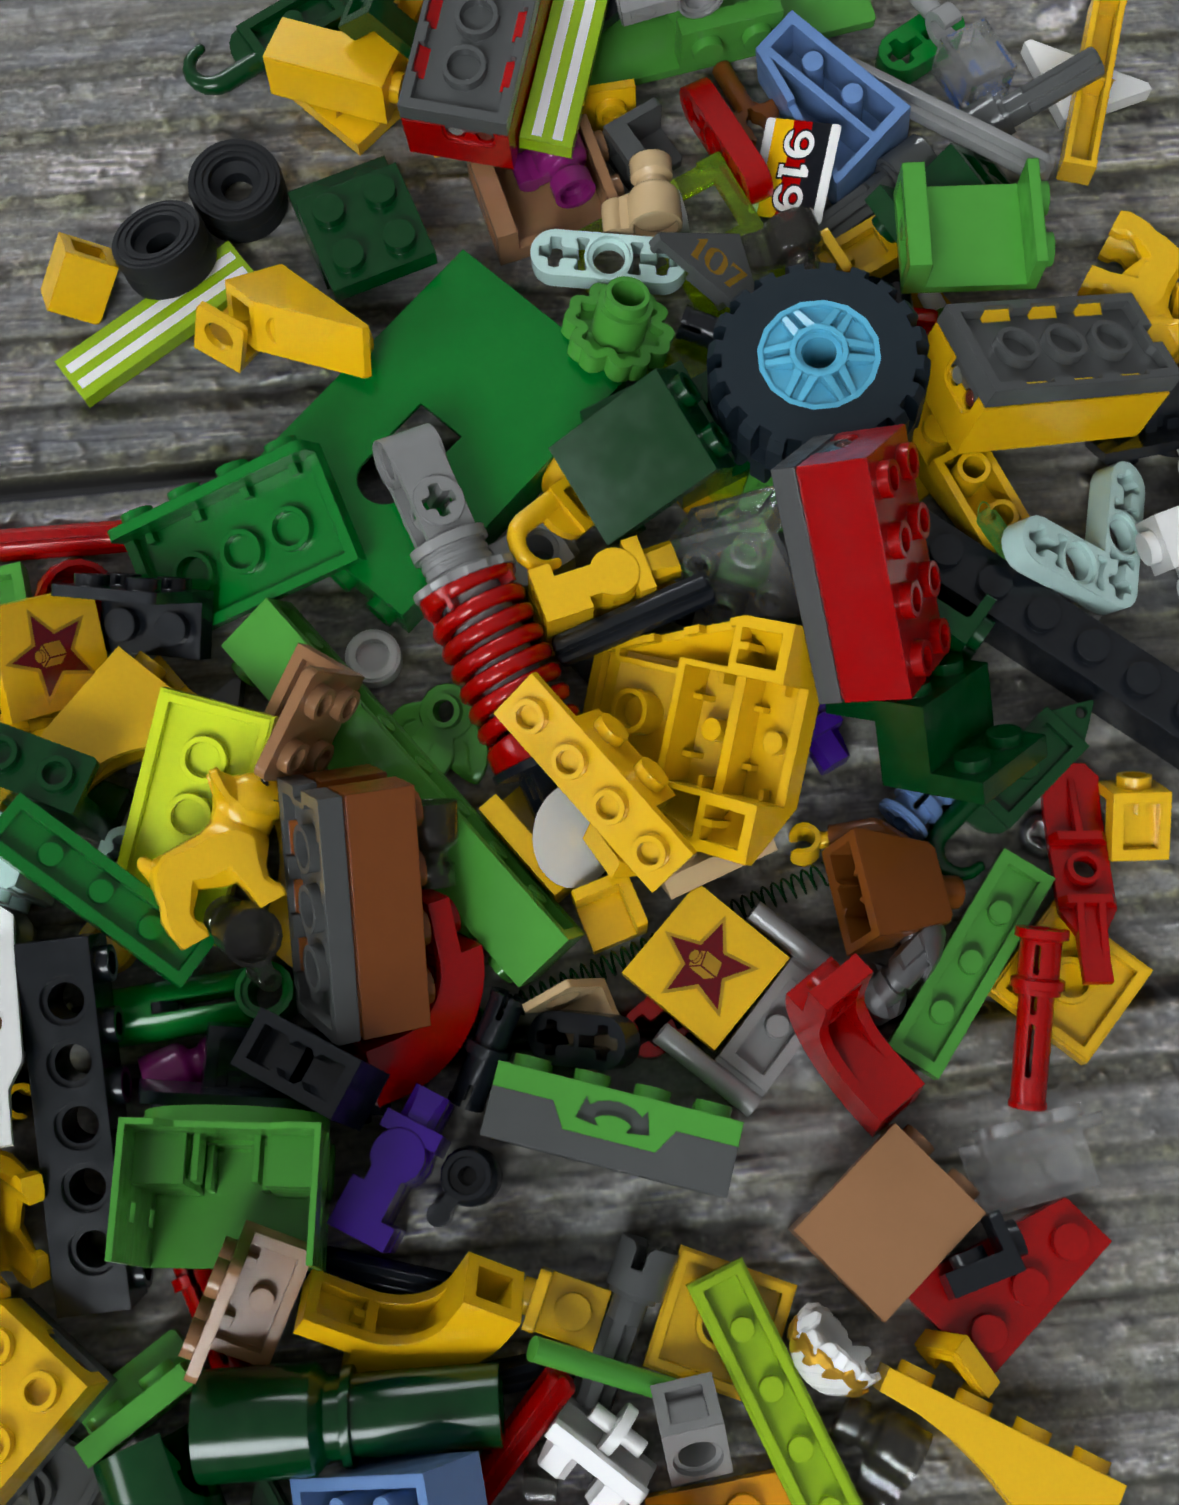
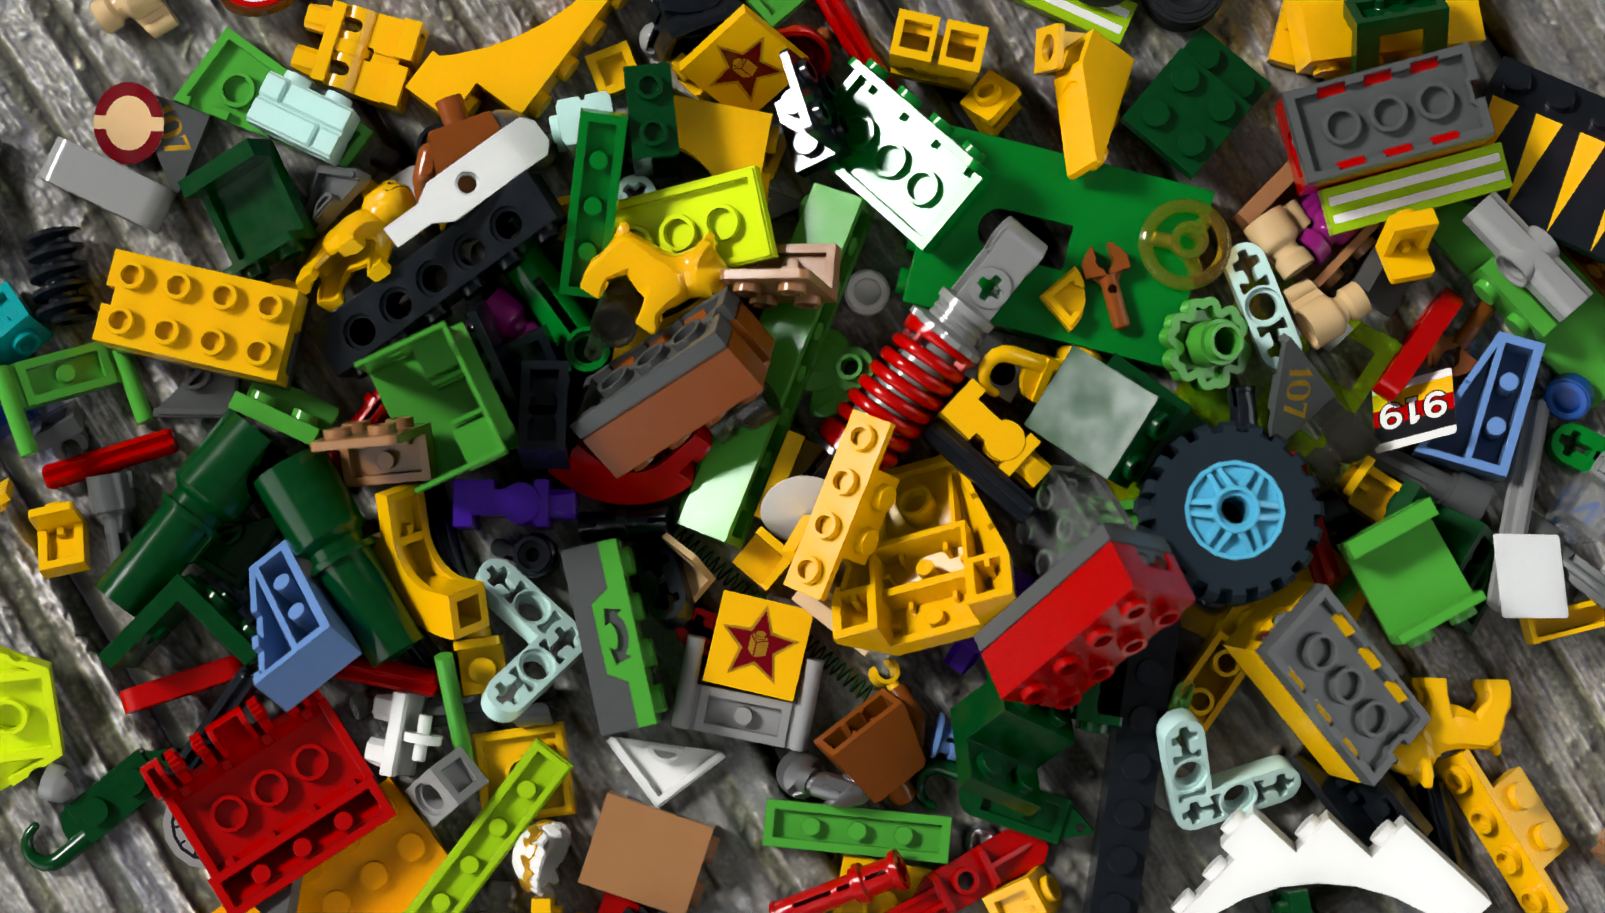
camera: 60 degrees right, 10 degrees up
red arch [785,953,925,1138] -> none
none -> light aqua beam [474,558,582,723]
none -> white tile [606,736,726,808]
none -> yellow hips [889,8,989,93]
none -> yellow bracket [960,70,1022,136]
none -> yellow tile [1039,266,1086,332]
none -> dark orange bar [1080,242,1131,331]
none -> clear yellow piece [1139,199,1232,290]
none -> tan piece [1243,198,1315,281]
none -> yellow bracket [1375,208,1439,284]
none -> white sticker [1493,533,1569,618]
none -> blue tile [1544,373,1595,421]

